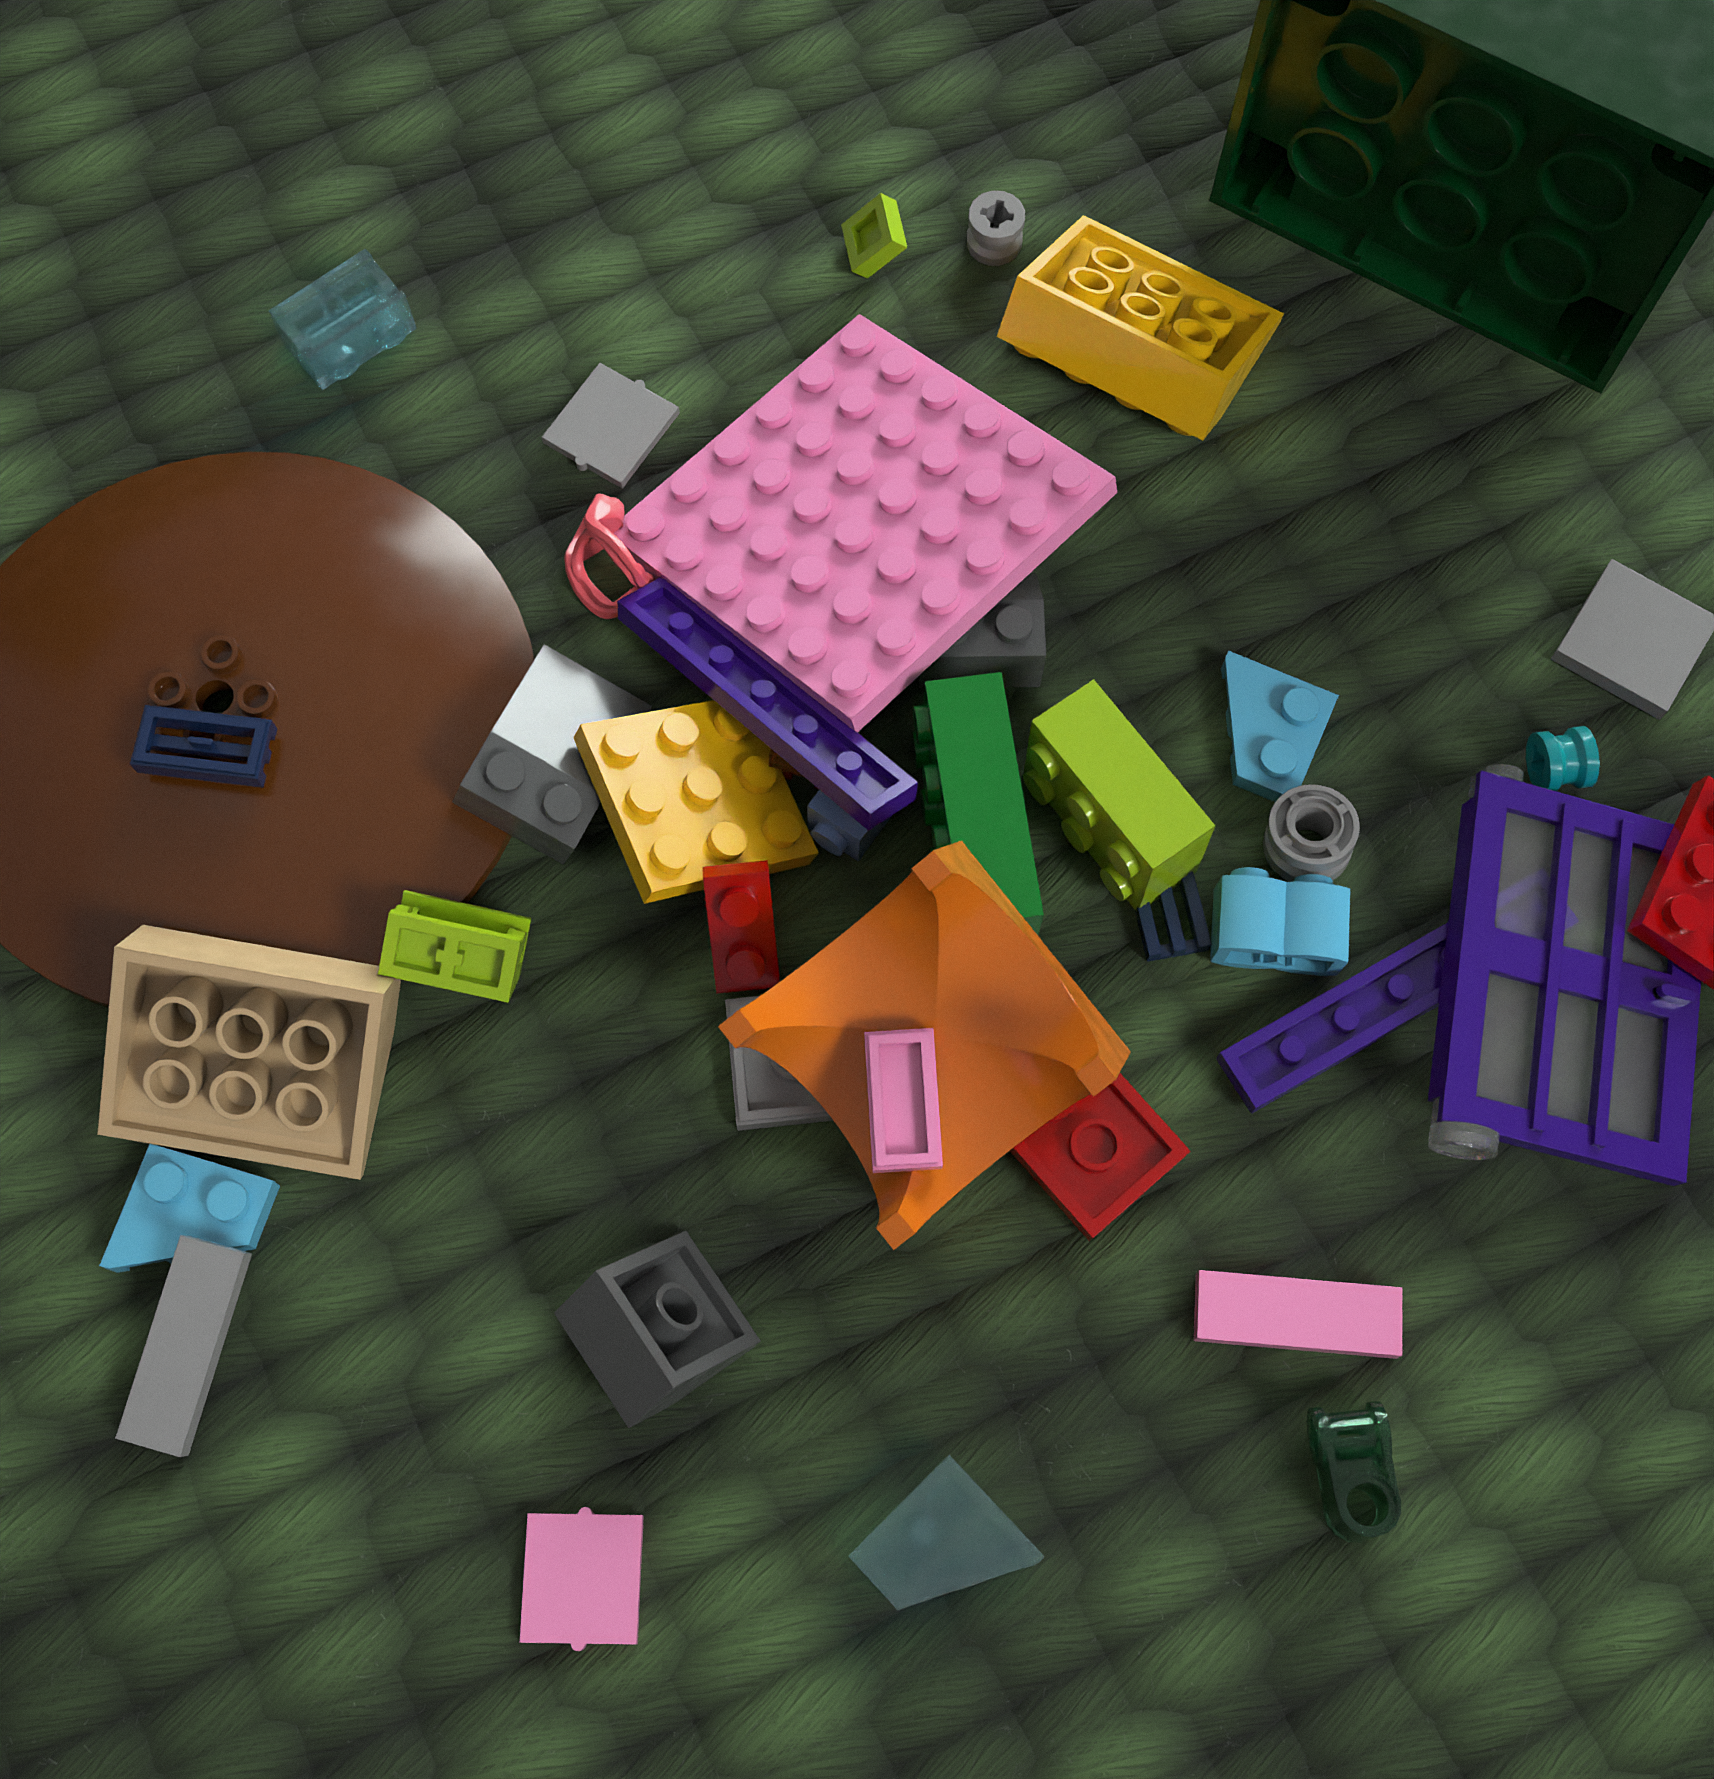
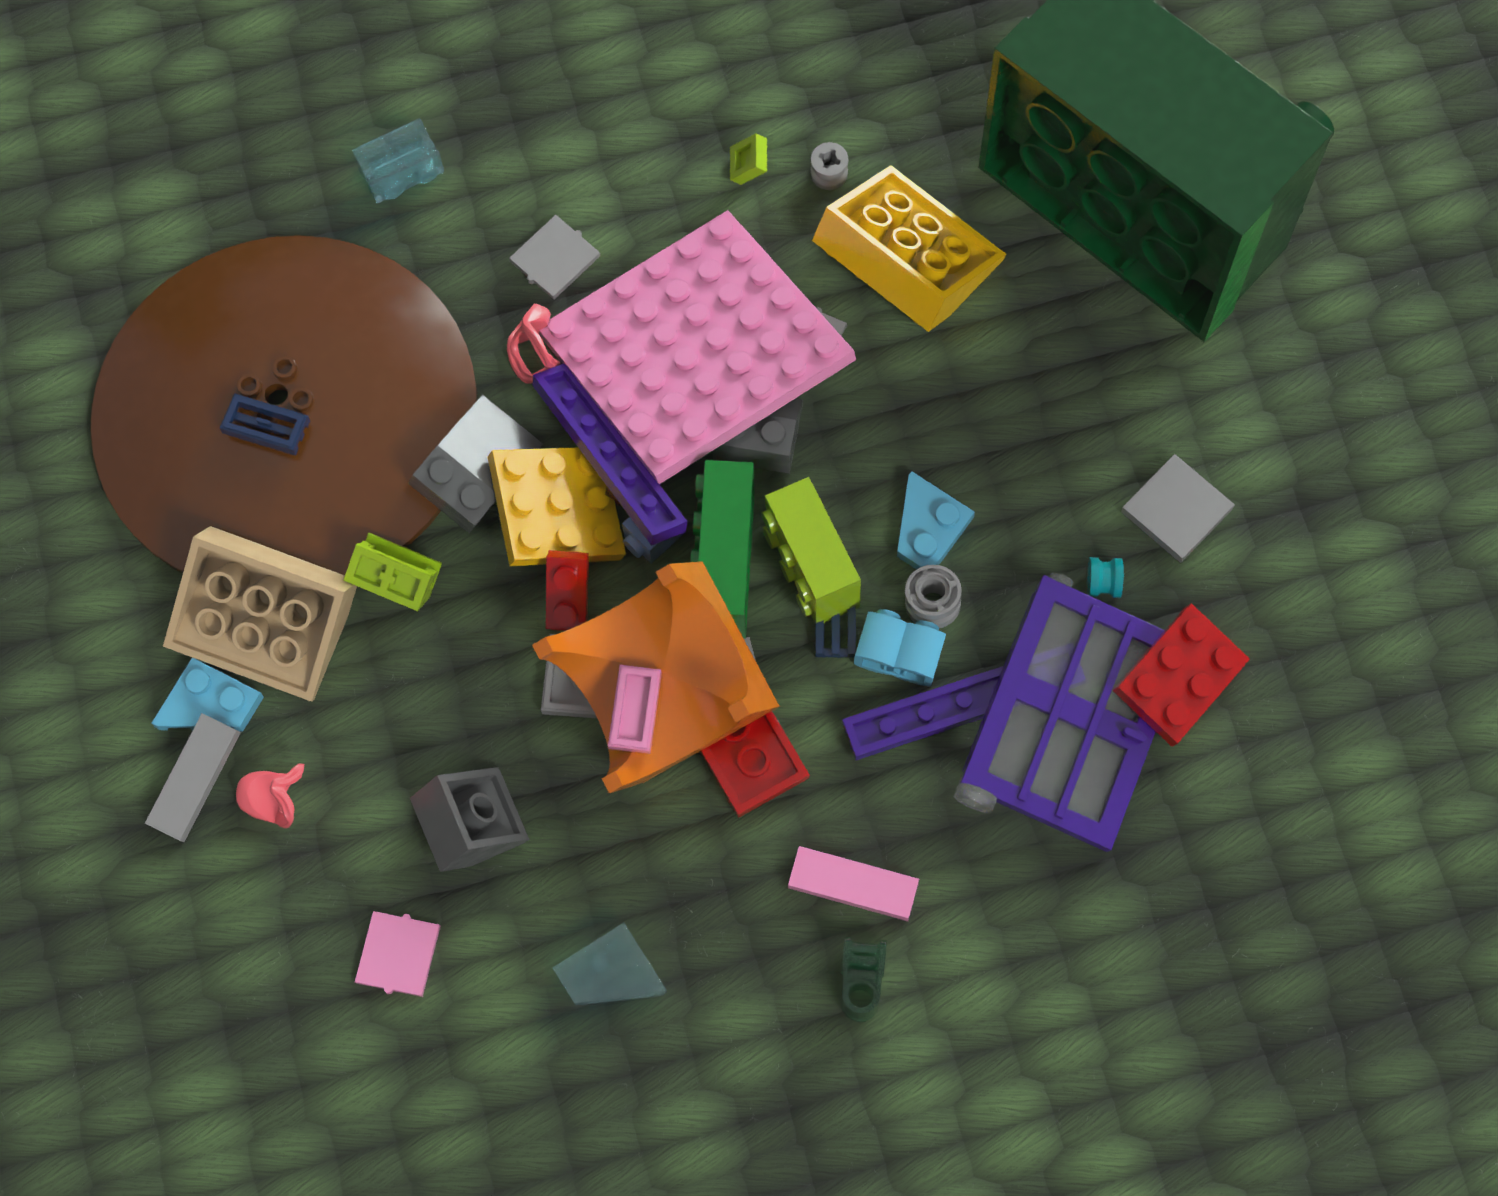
camera: 15 degrees right, 0 degrees up
none -> coral piece [236,763,304,829]

